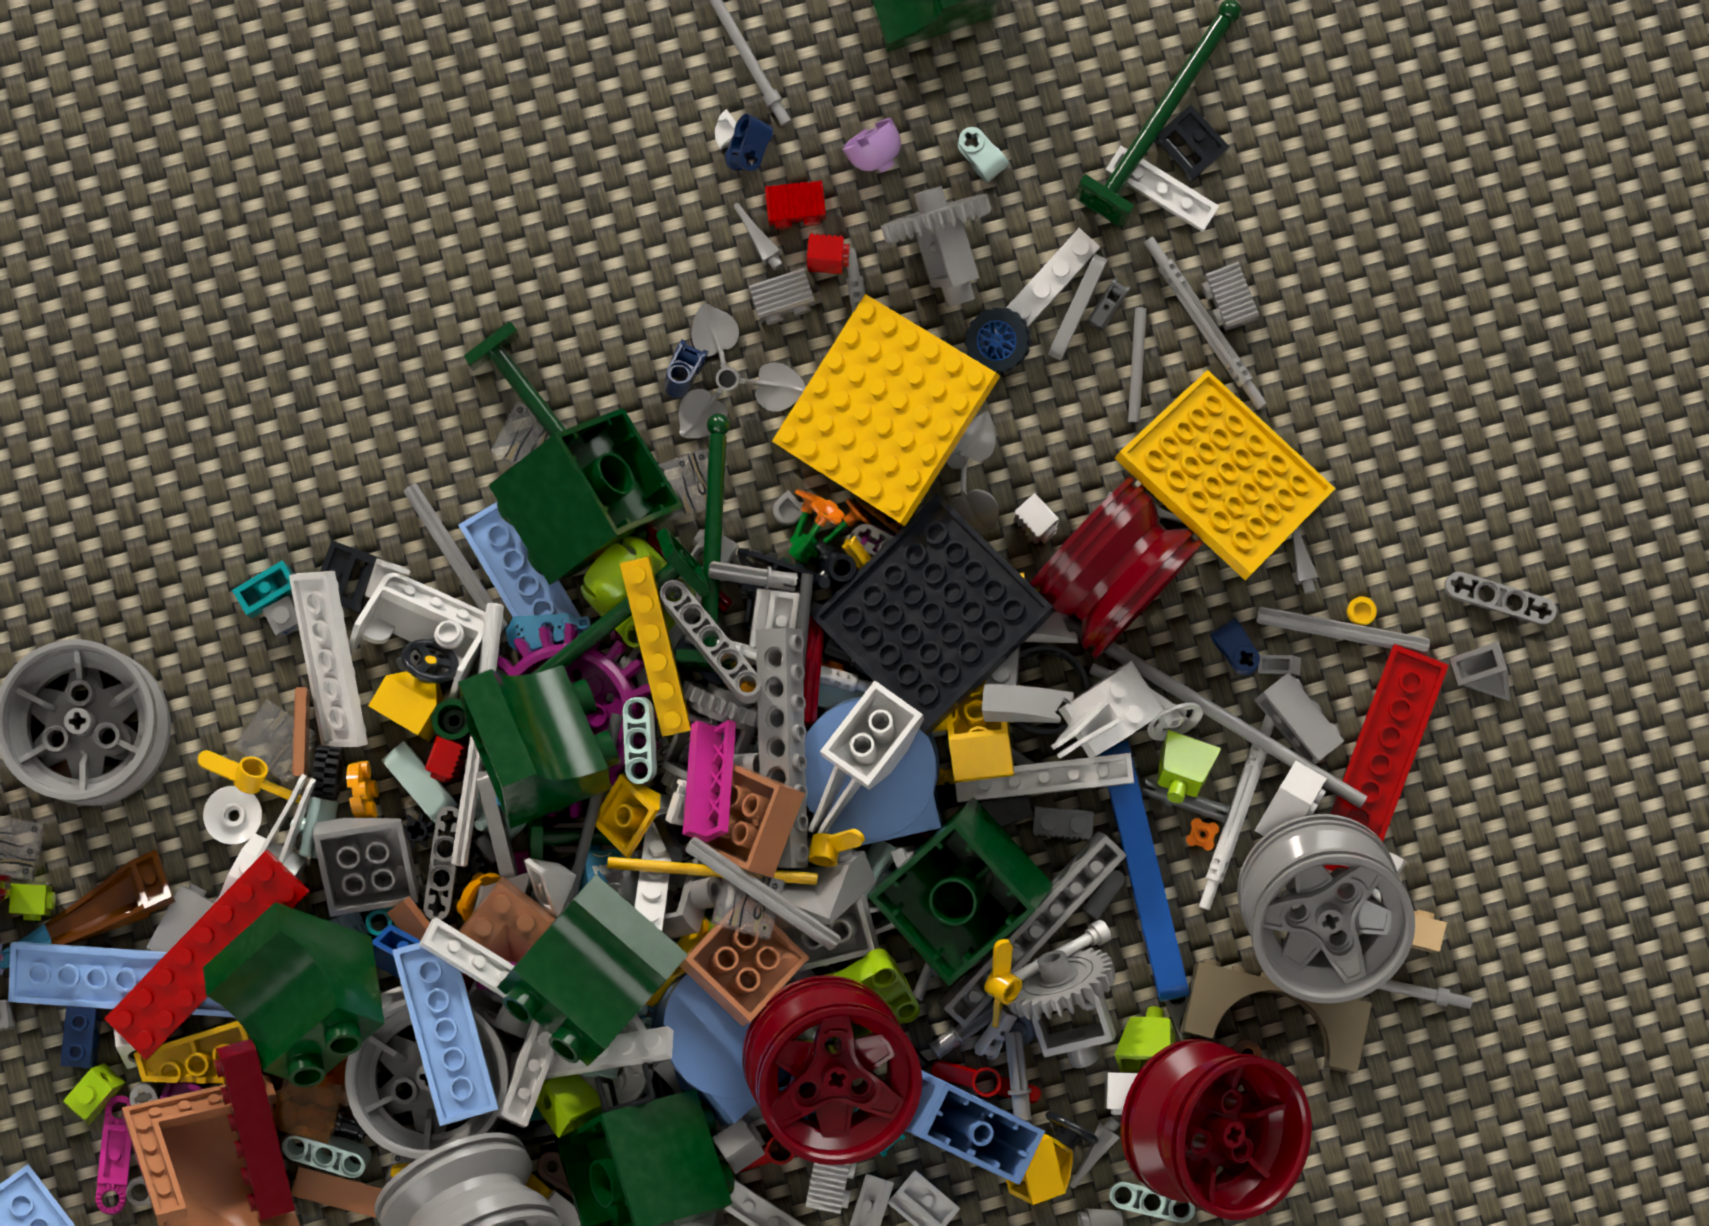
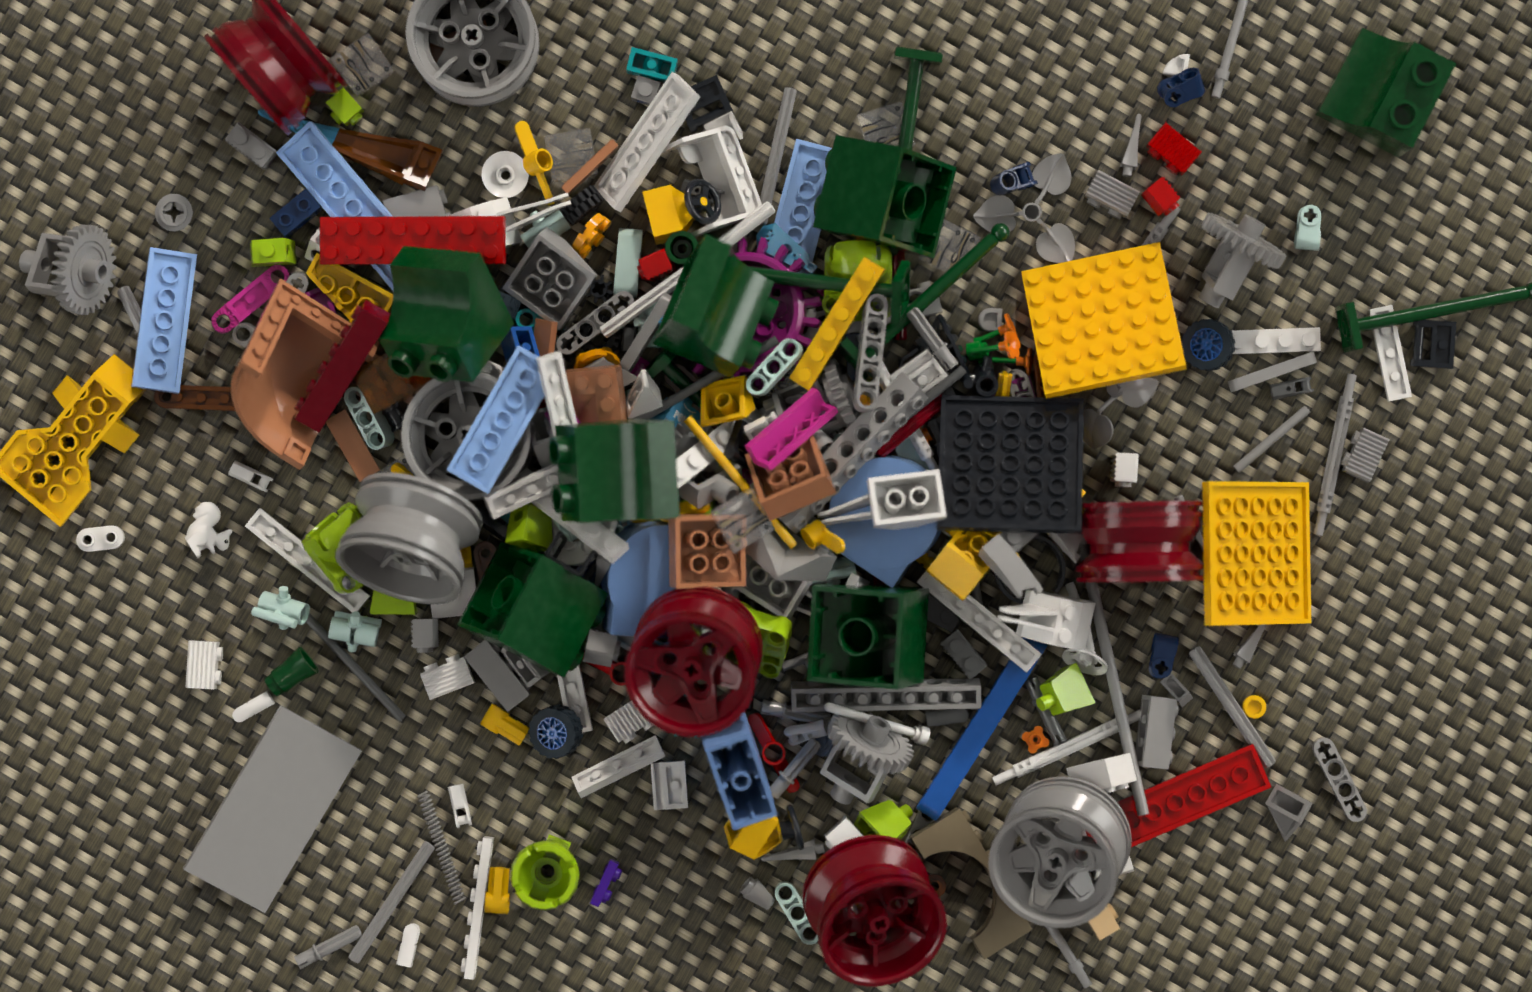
camera: 40 degrees right, 5 degrees up
white plate [434,620,464,649] -> none
light grey axle [685,837,841,950] -> none
lavender cylinder [842,118,901,173] -> none
yellow piece [984,939,1022,1028] -> none

